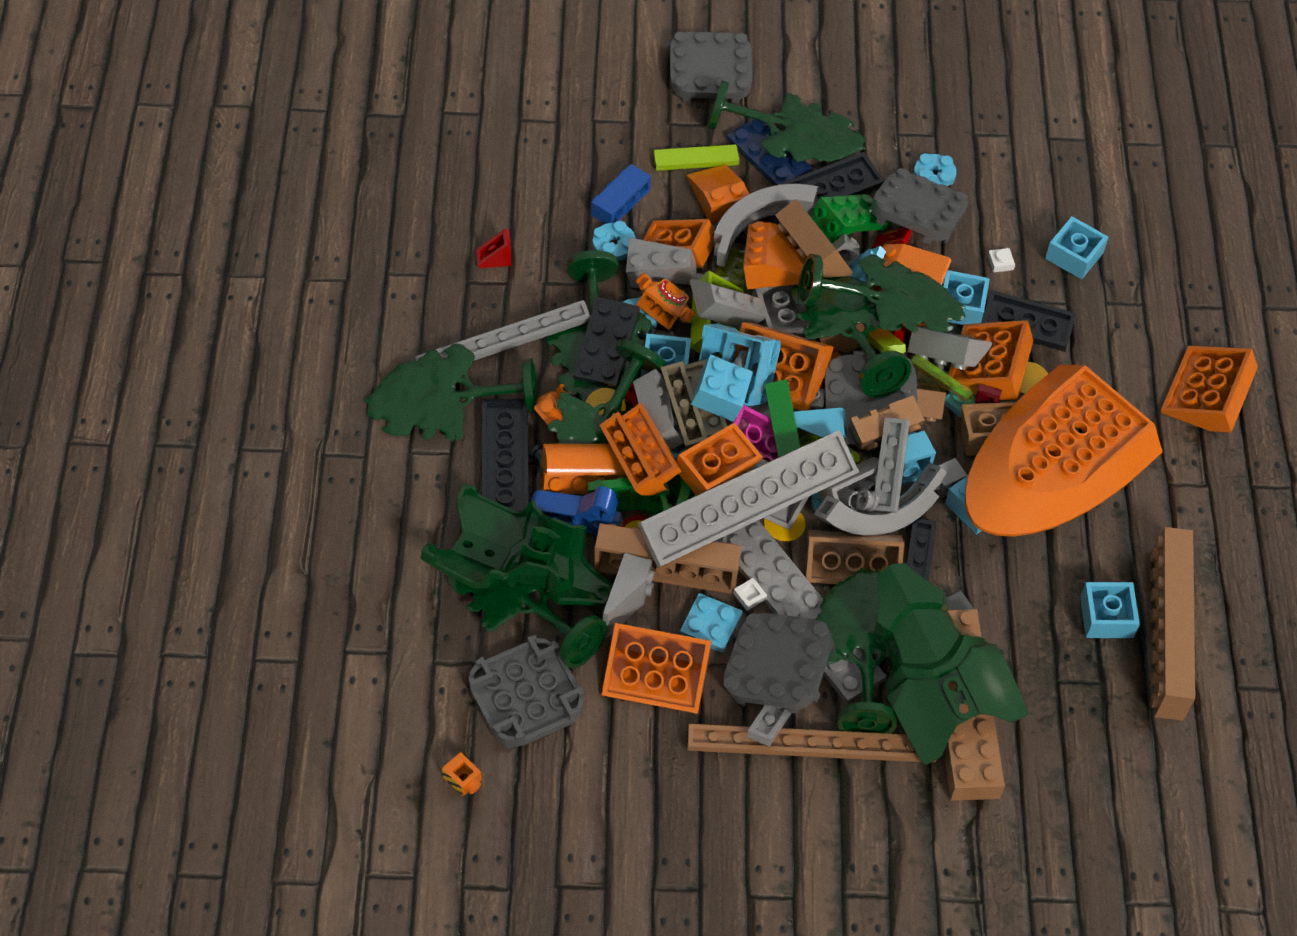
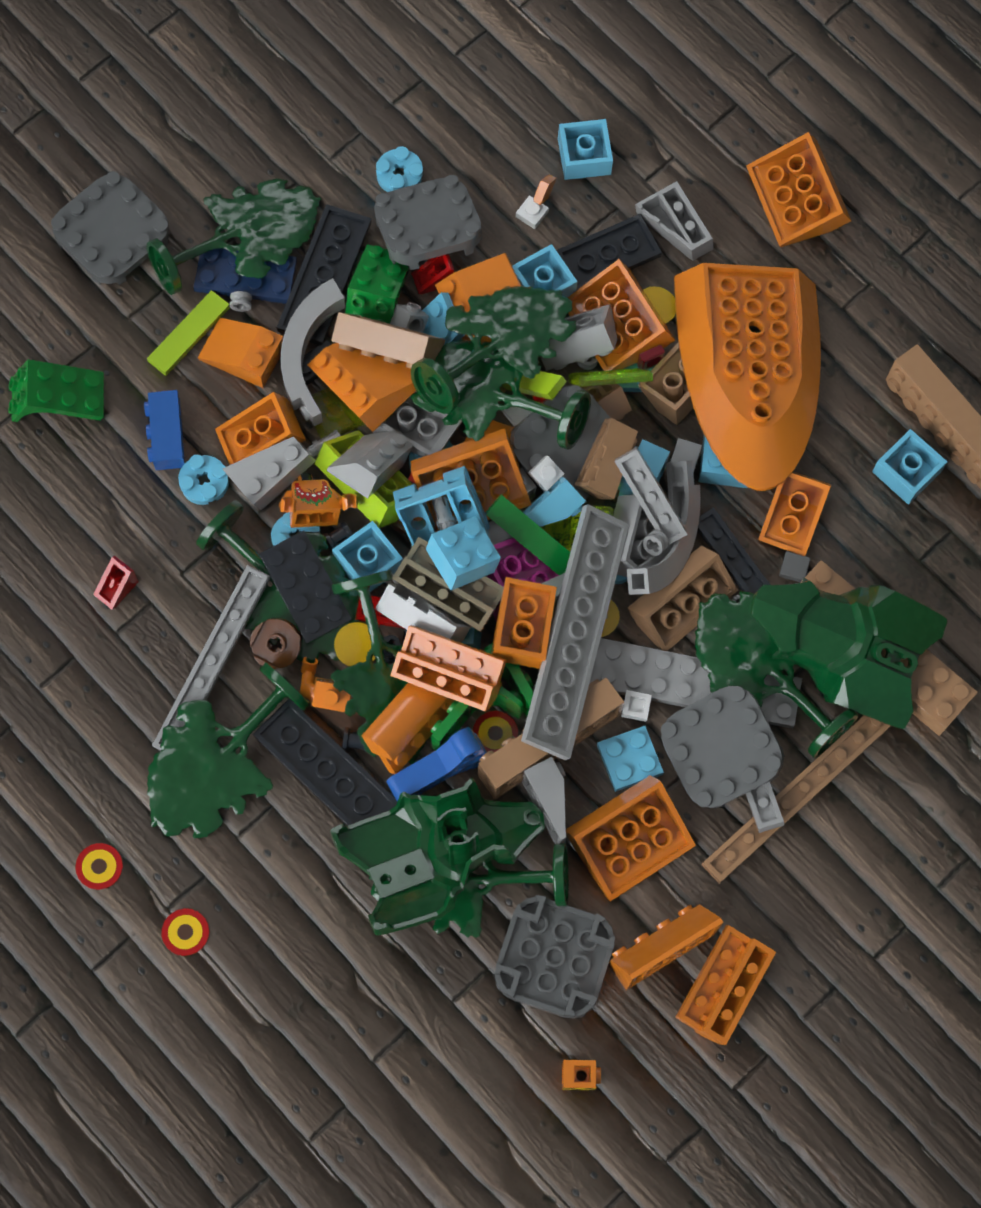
camera: 45 degrees left, 15 degrees up
none -> green bracket [8,359,104,422]
none -> sticker [75,843,123,890]
none -> sticker [161,908,209,956]
none -> light grey bush [230,291,252,312]
none -> reddish brown plate [250,618,302,669]
none -> white plate [528,456,564,491]
none -> orange tile [533,174,557,205]
none -> orange slope [609,904,723,991]
none -> light grey wedge [635,181,713,261]
none -> orange brick [675,925,776,1045]
none -> orange slope [758,471,832,556]

